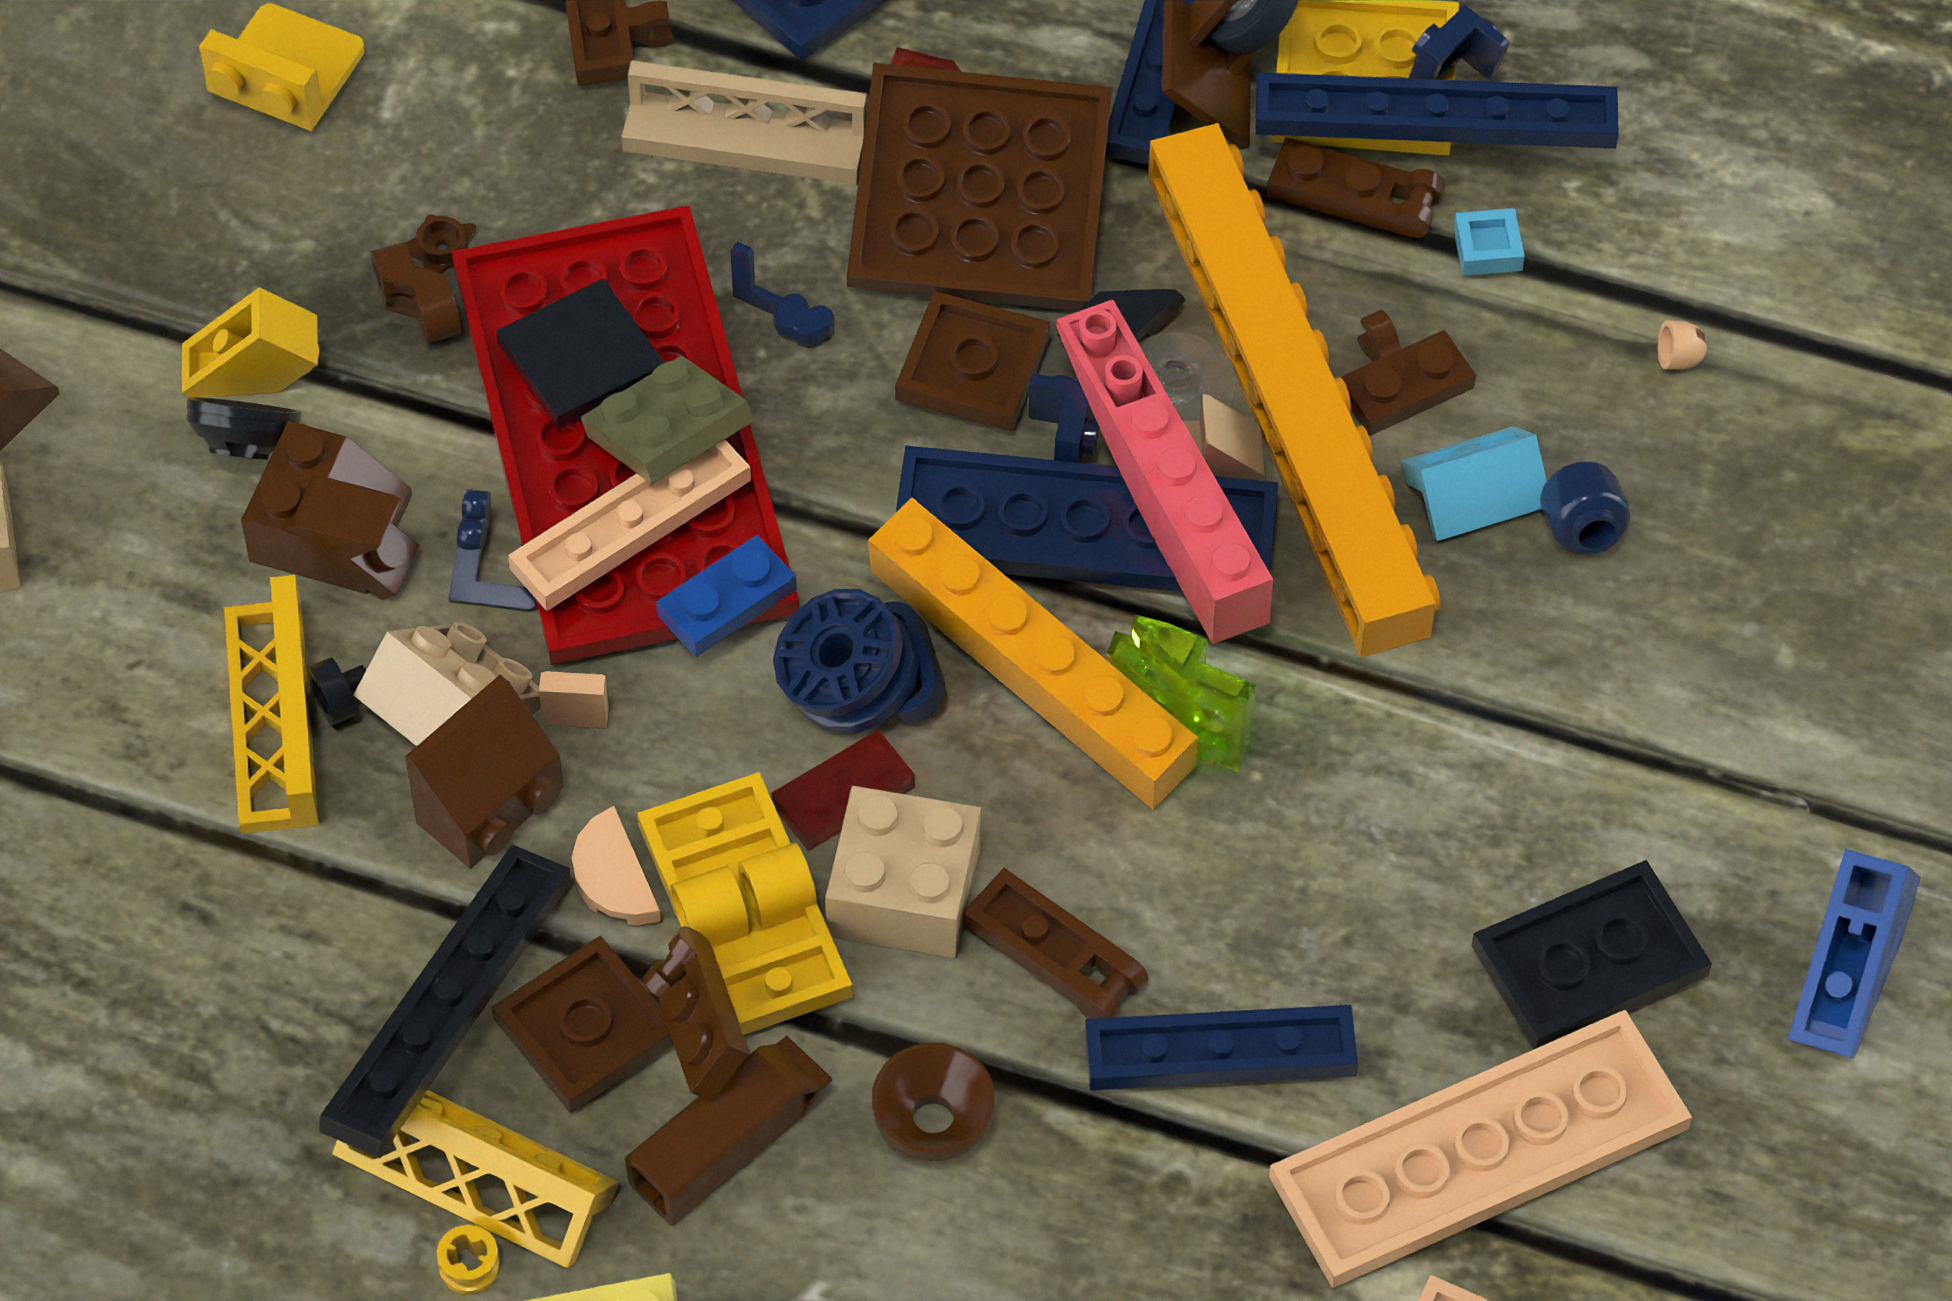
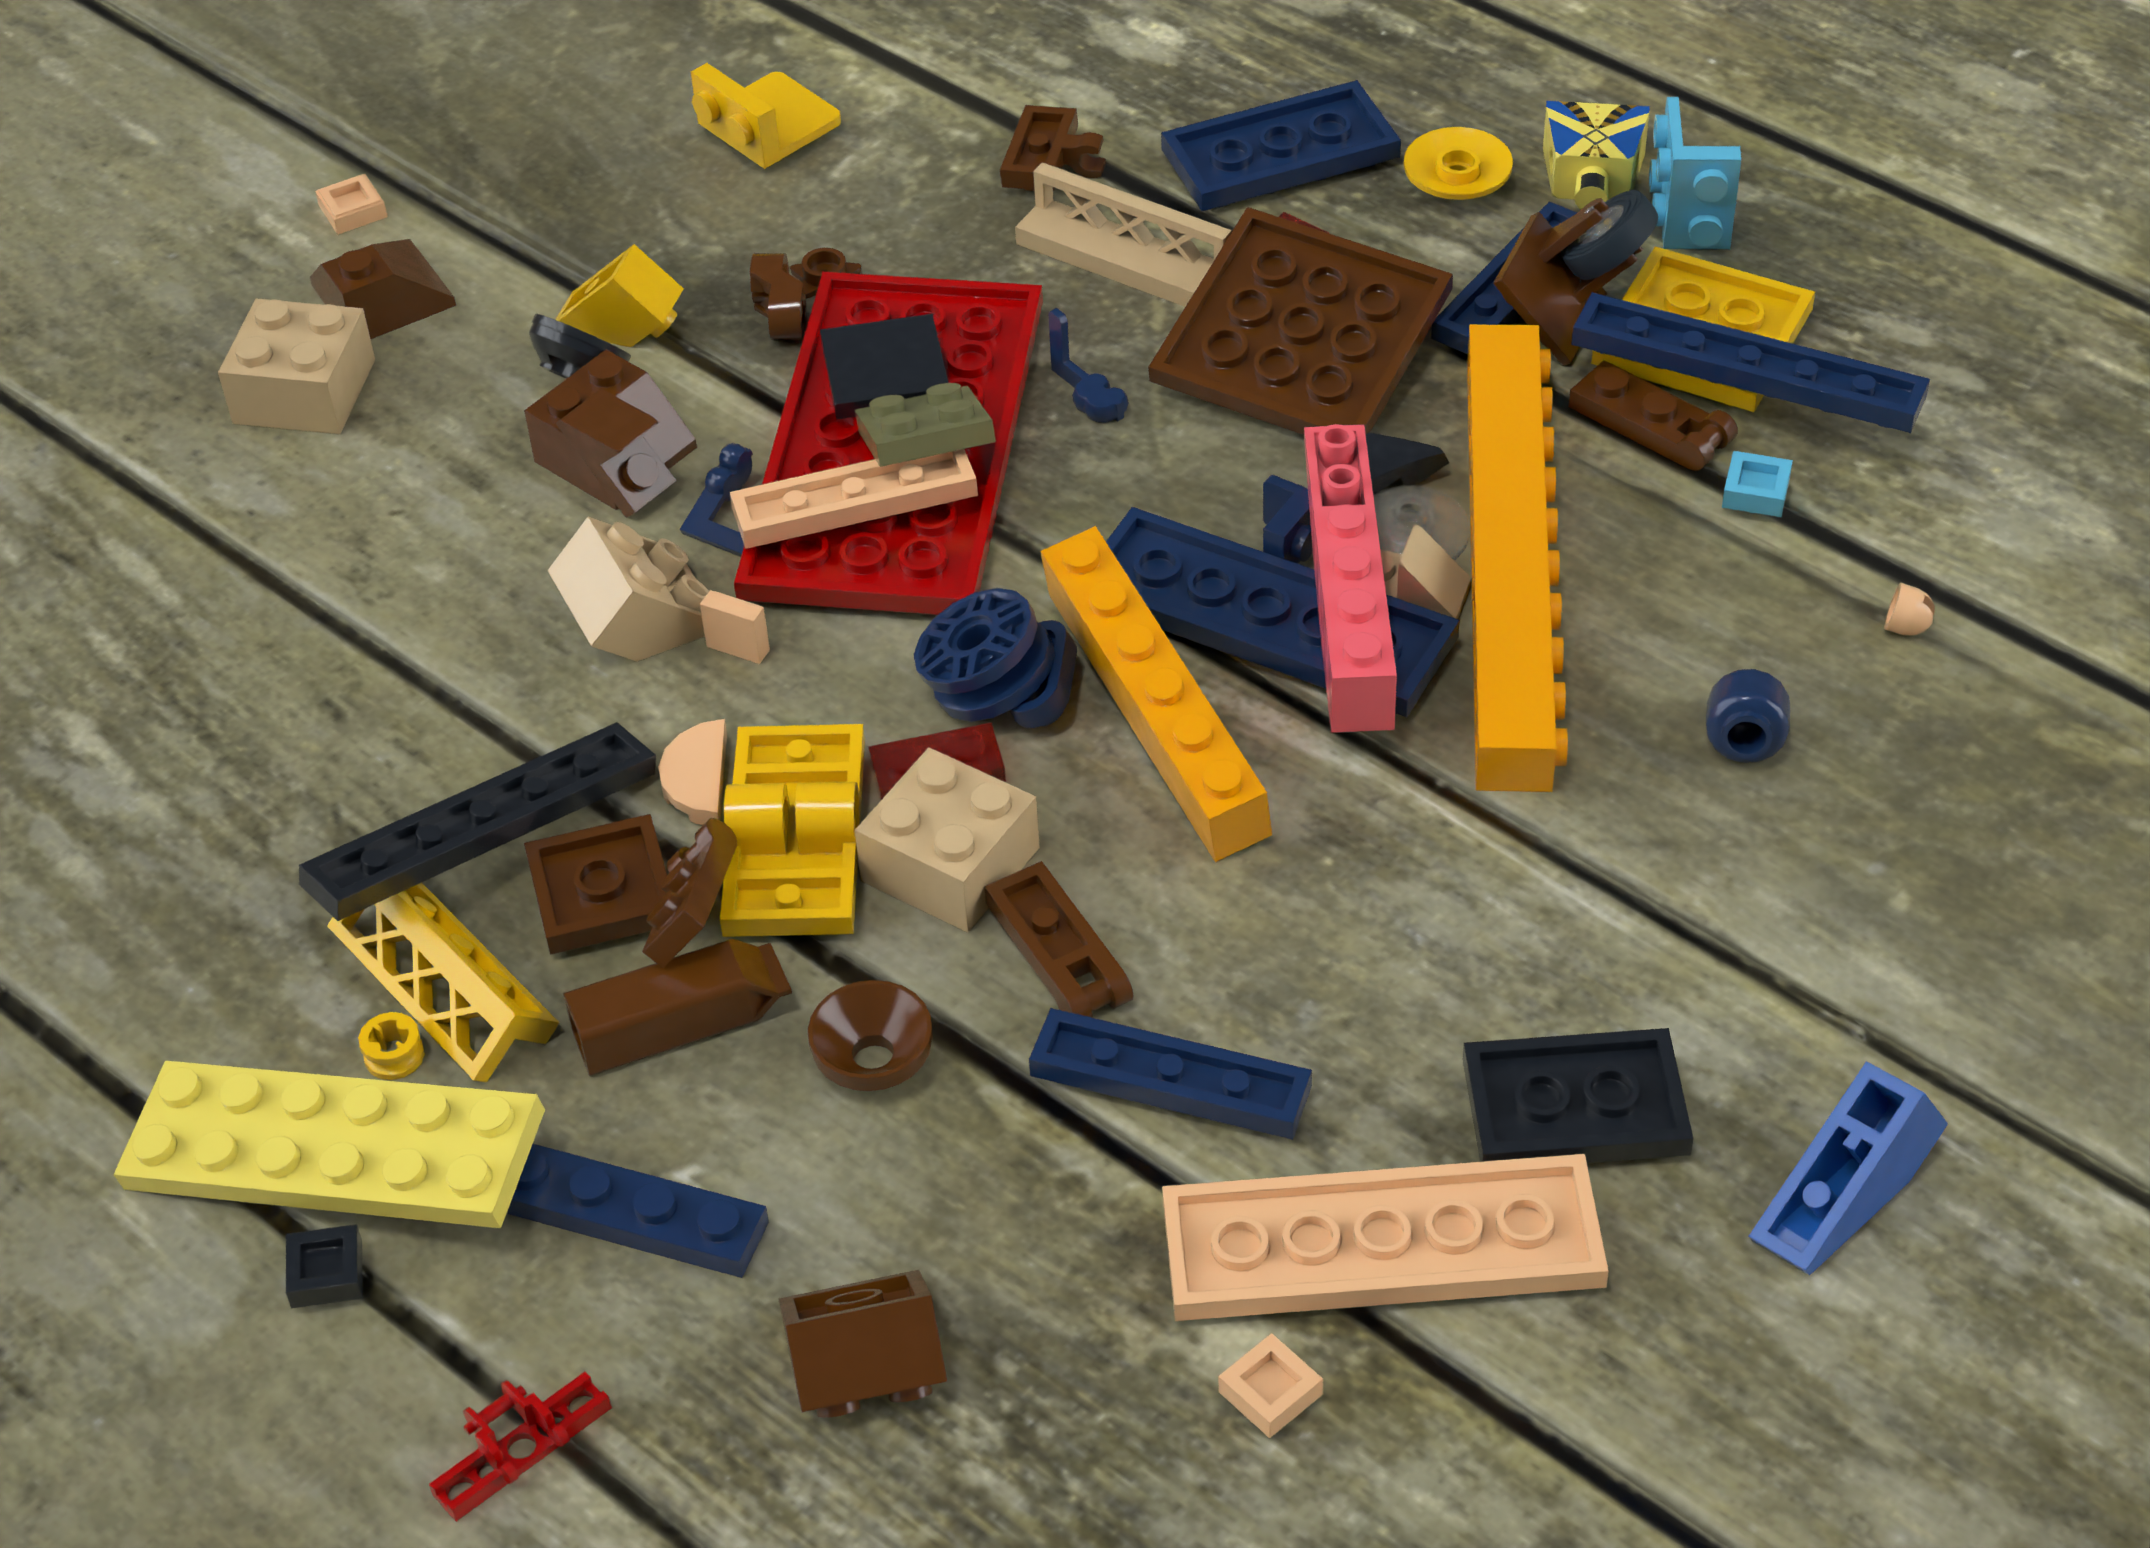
camera: 25 degrees right, 10 degrees down
yellow fence [224,575,319,834] -> none
black tile [306,657,366,726] -> none
reddish brown slope [405,675,563,869] -> none
blue plate [656,535,797,657] -> none
reddish brown plate [895,291,1050,432] -> none
clear neon green plate [1107,615,1256,772] -> none
reddish brown plate [1341,309,1476,436] -> none
medium azure panel [1400,426,1547,541] -> none
dark blue bracket [1408,5,1510,80] -> none

